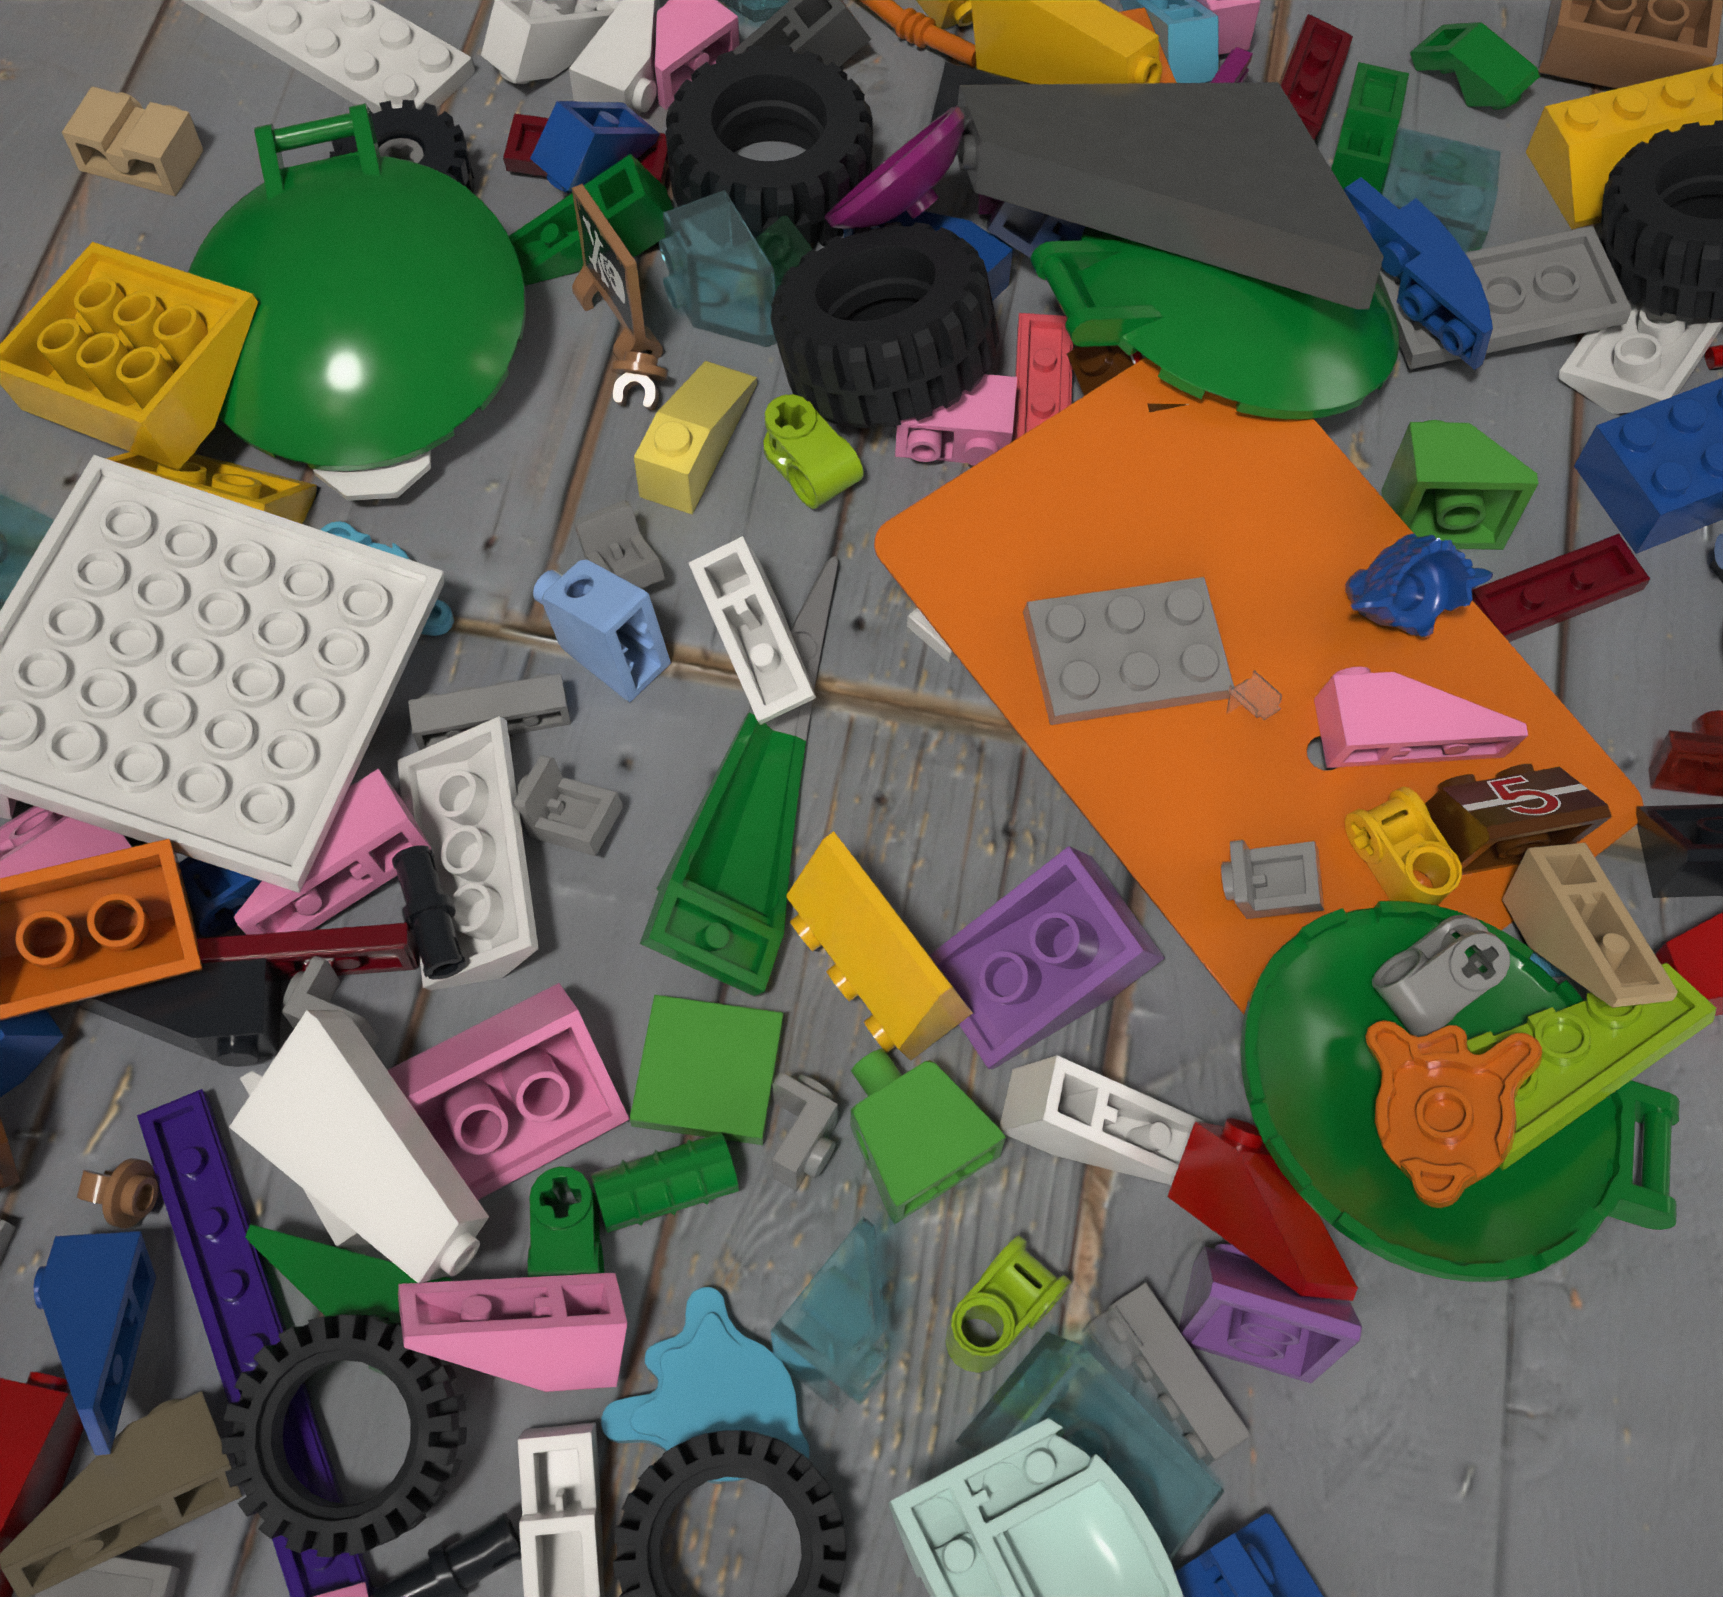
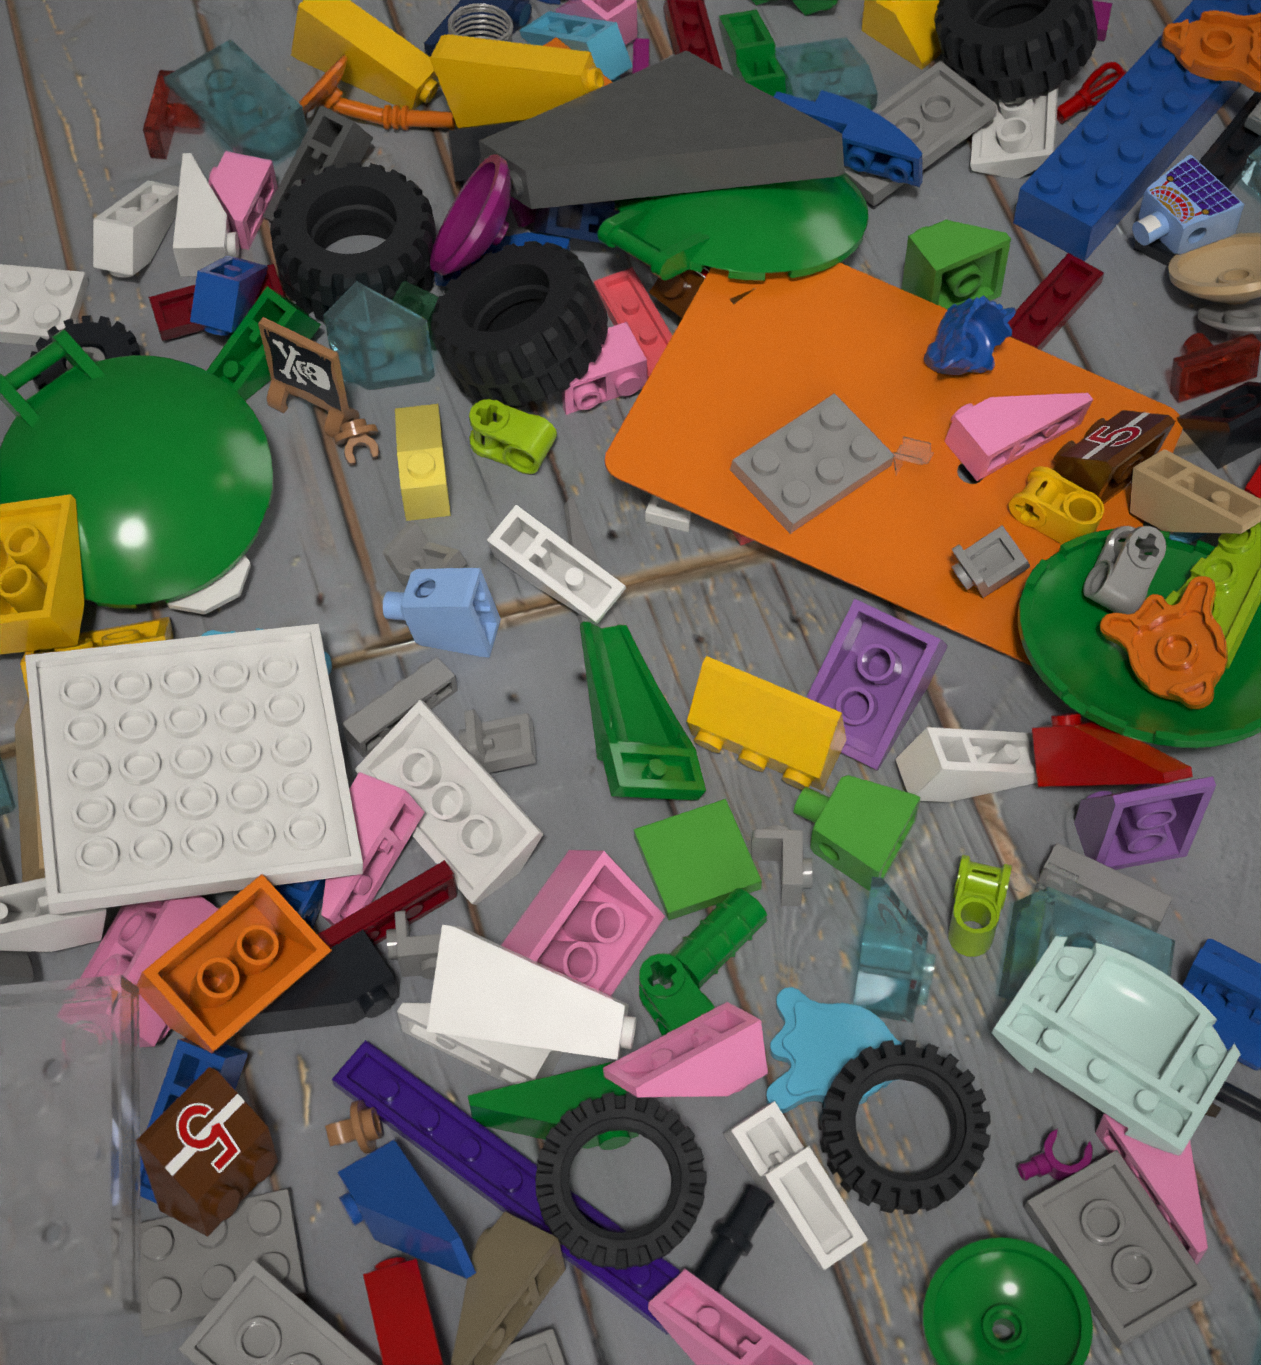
camera: 25 degrees left, 5 degrees down
black pin [392,845,466,980] -> none

